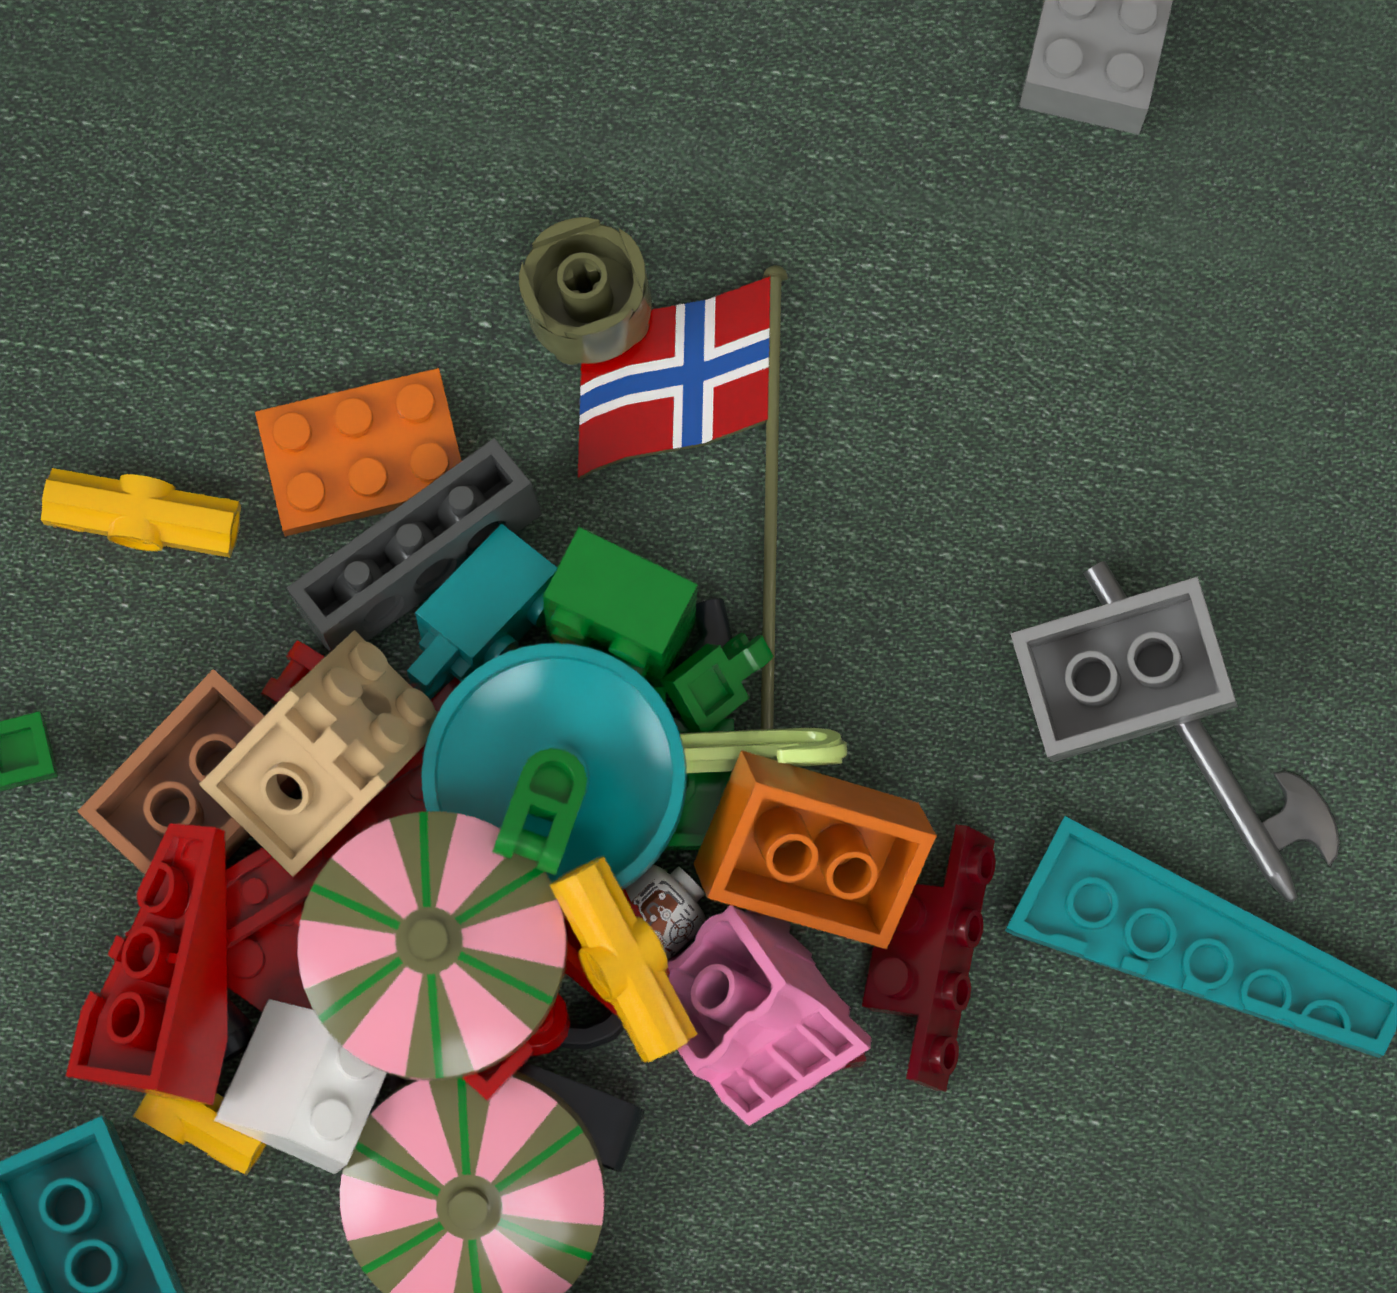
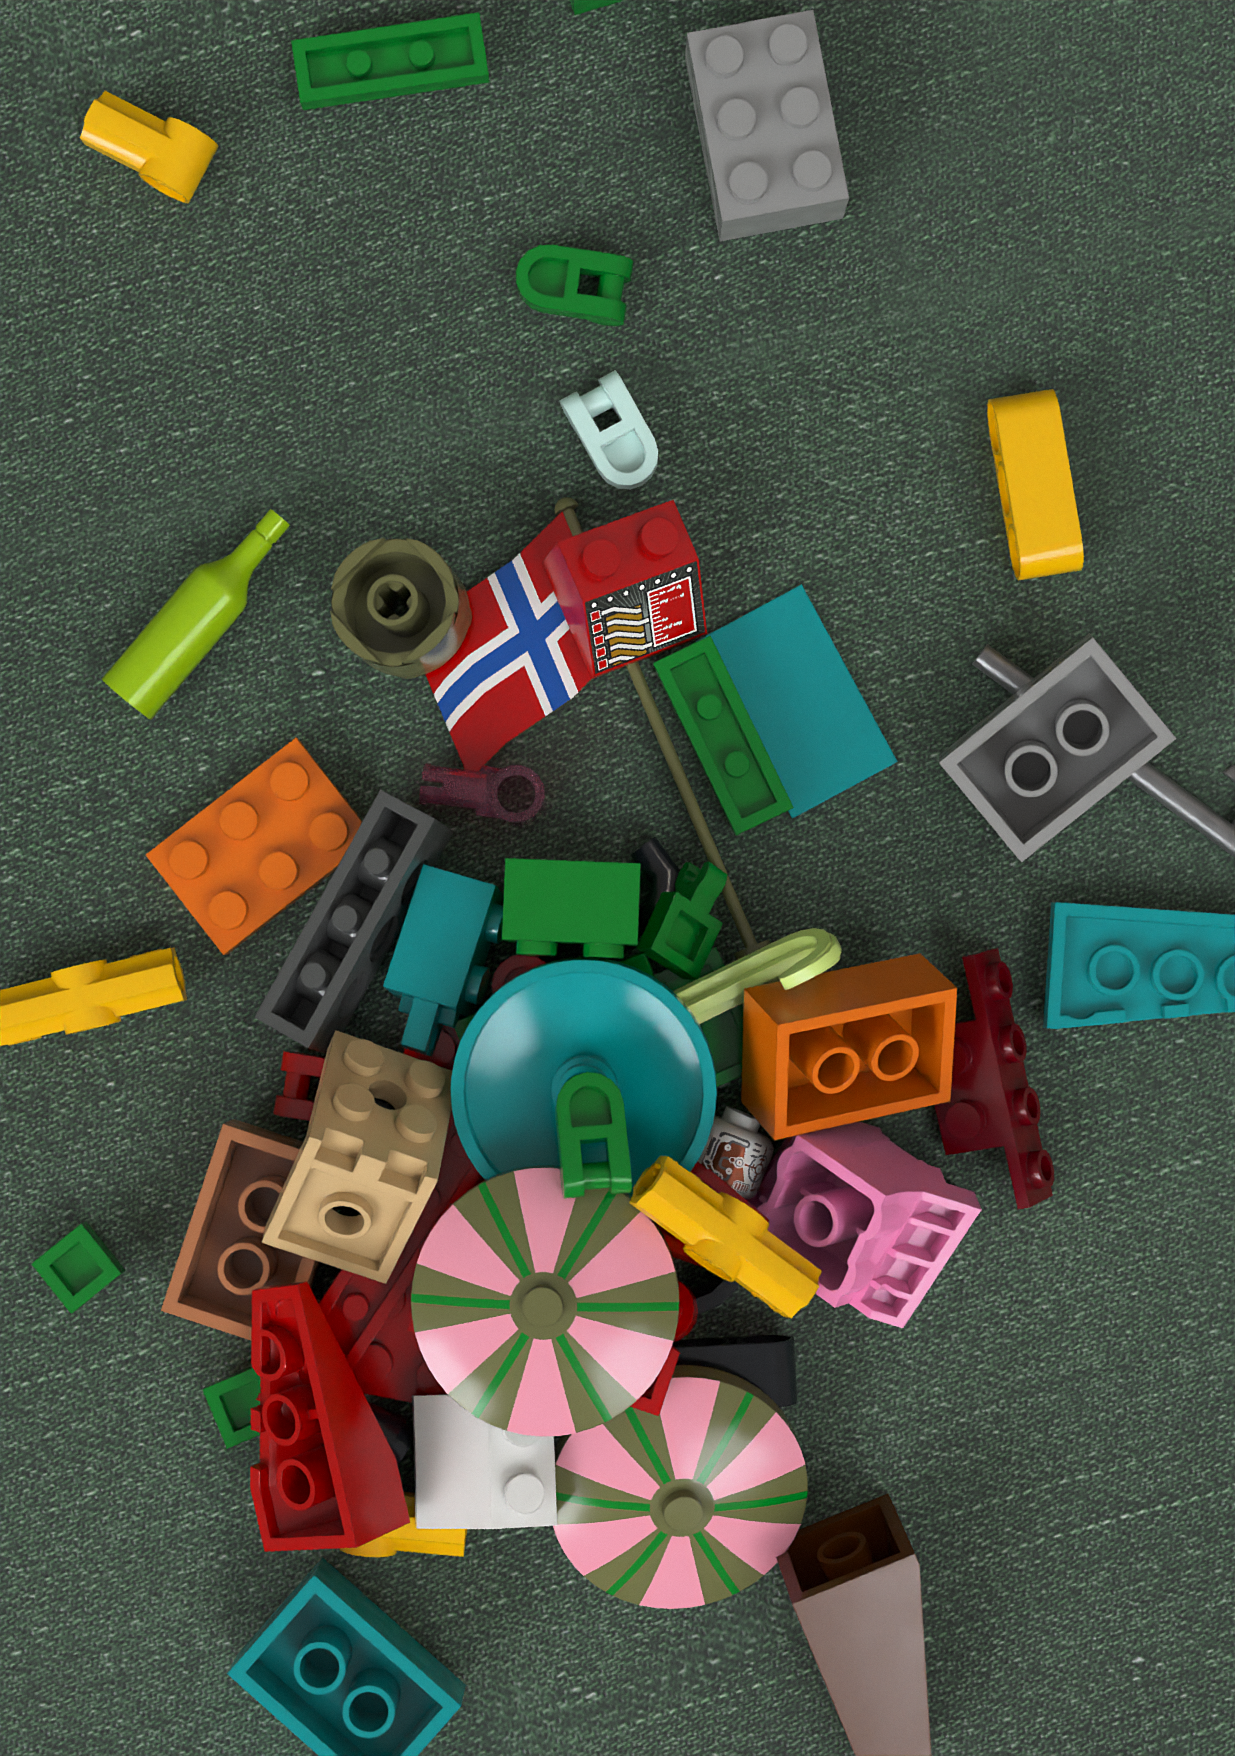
camera: 20 degrees left, 10 degrees up
none -> lime piece [102,509,290,720]
none -> green plate [202,1366,260,1449]
none -> clear pink pin [419,763,547,825]
none -> green plate [516,245,634,326]
none -> slope [542,500,707,679]
none -> light aqua plate [559,370,658,490]
none -> green plate [653,635,794,836]
none -> teal window [696,584,898,819]
none -> yellow beam [987,389,1084,580]

